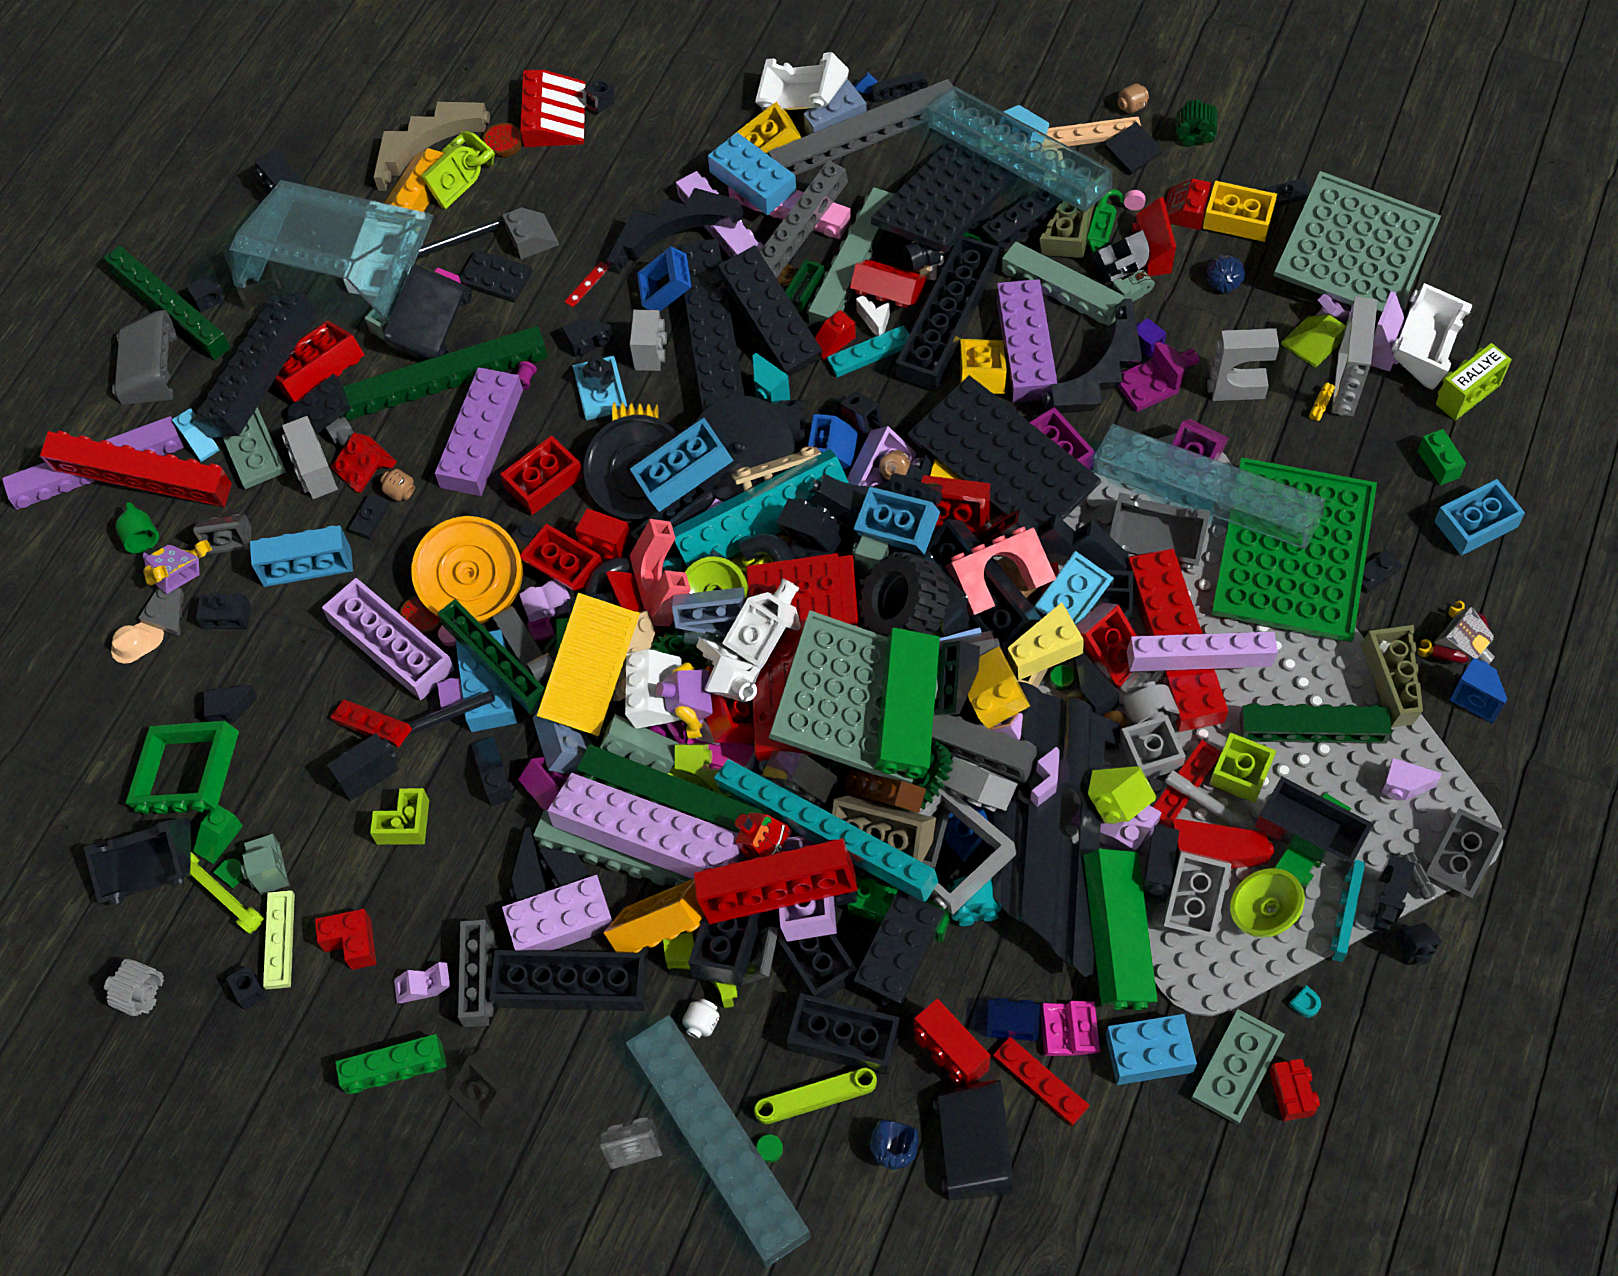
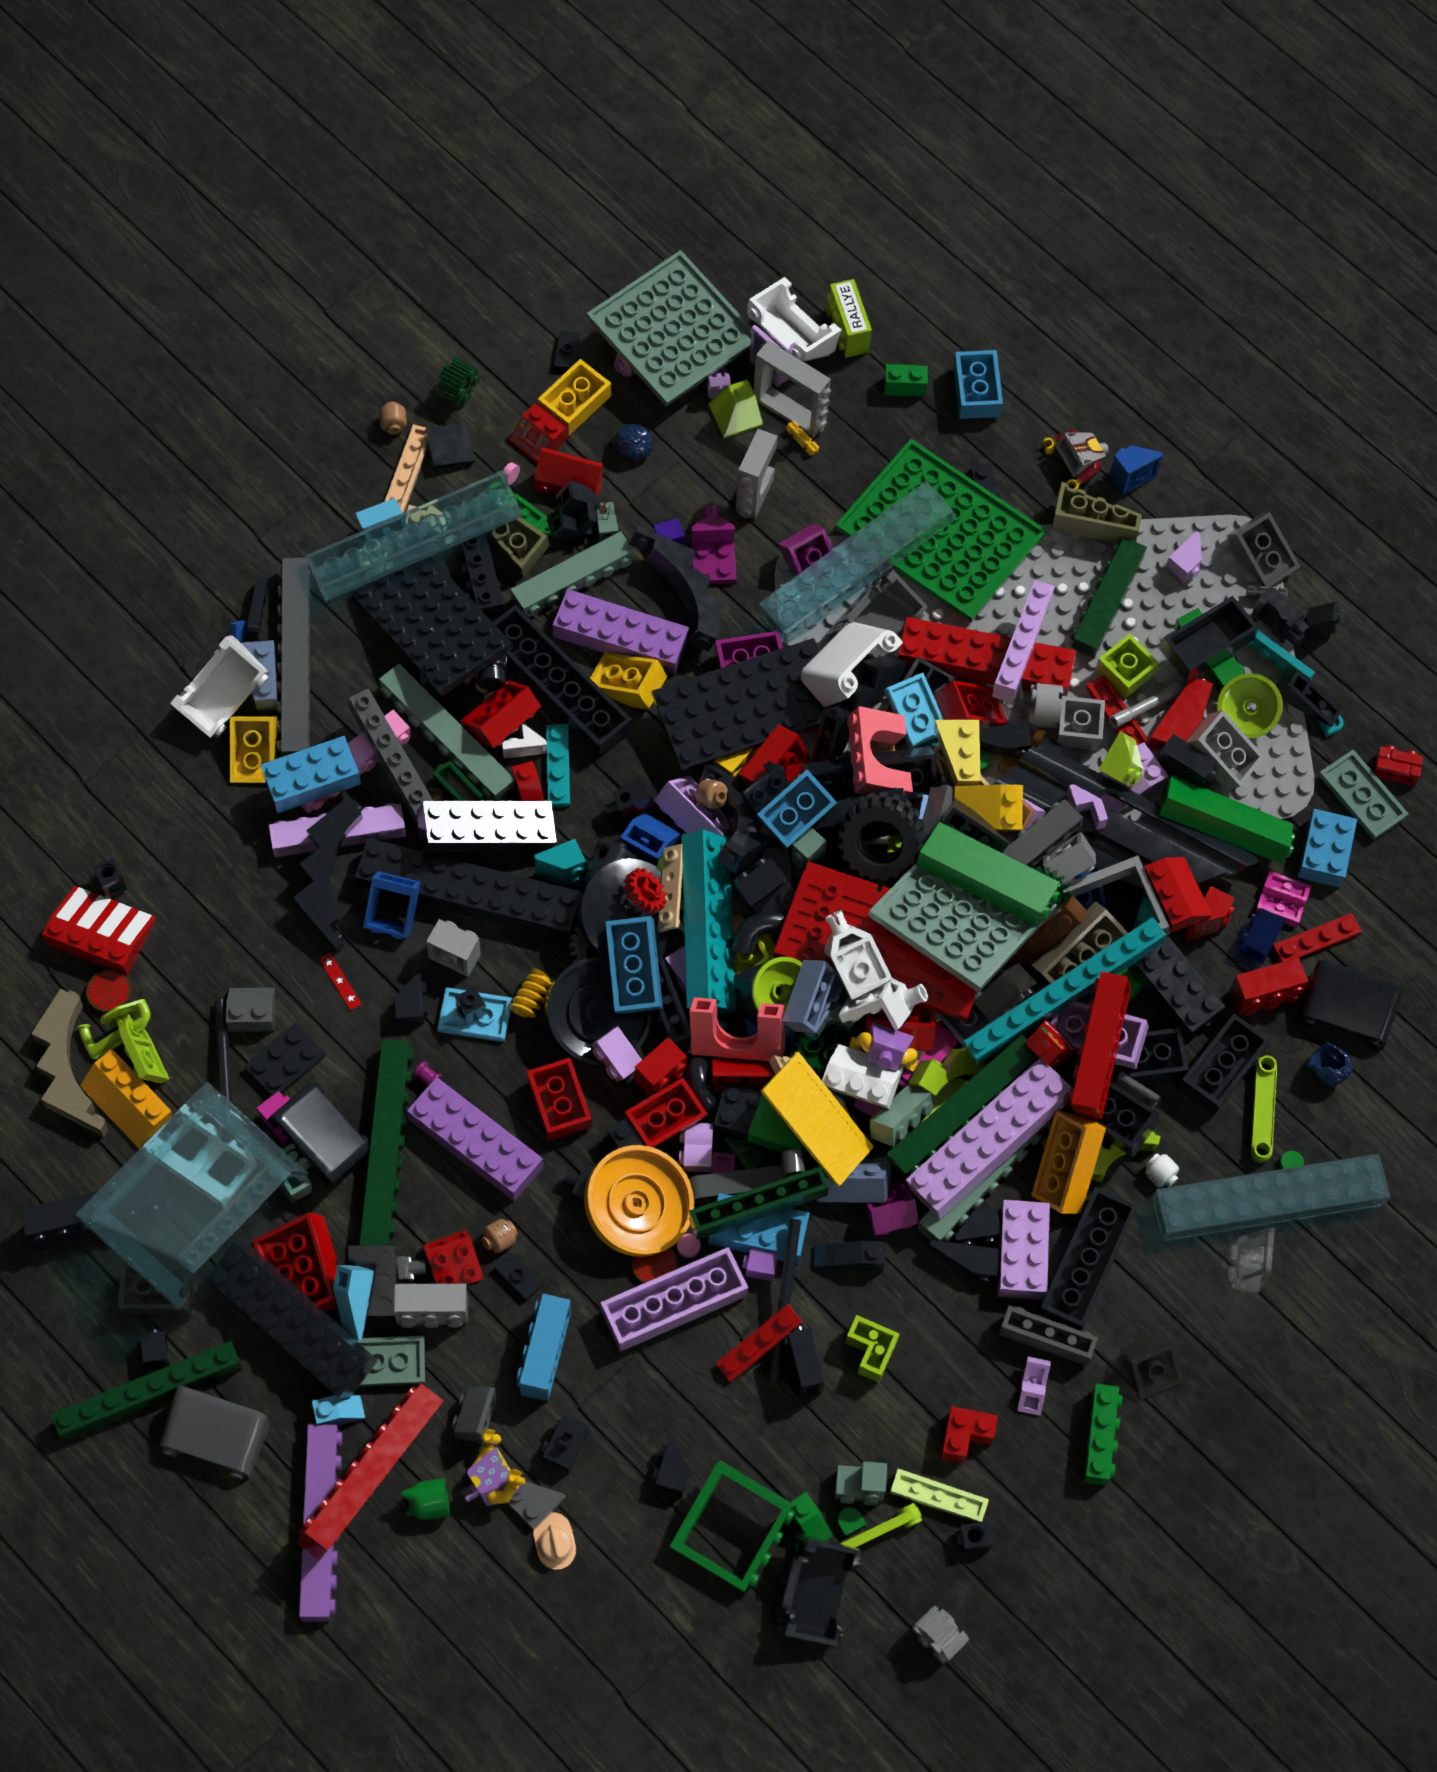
camera: 75 degrees left, 5 degrees up
none -> medium azure slope [333,1265,374,1341]
none -> lavender brick [591,1026,642,1081]
none -> red gear [623,867,667,915]
none -> white windscreen [801,622,903,708]
none -> red slope [1144,857,1212,933]
none -> red slope [1185,886,1235,941]
none -> black slope [1276,669,1342,727]

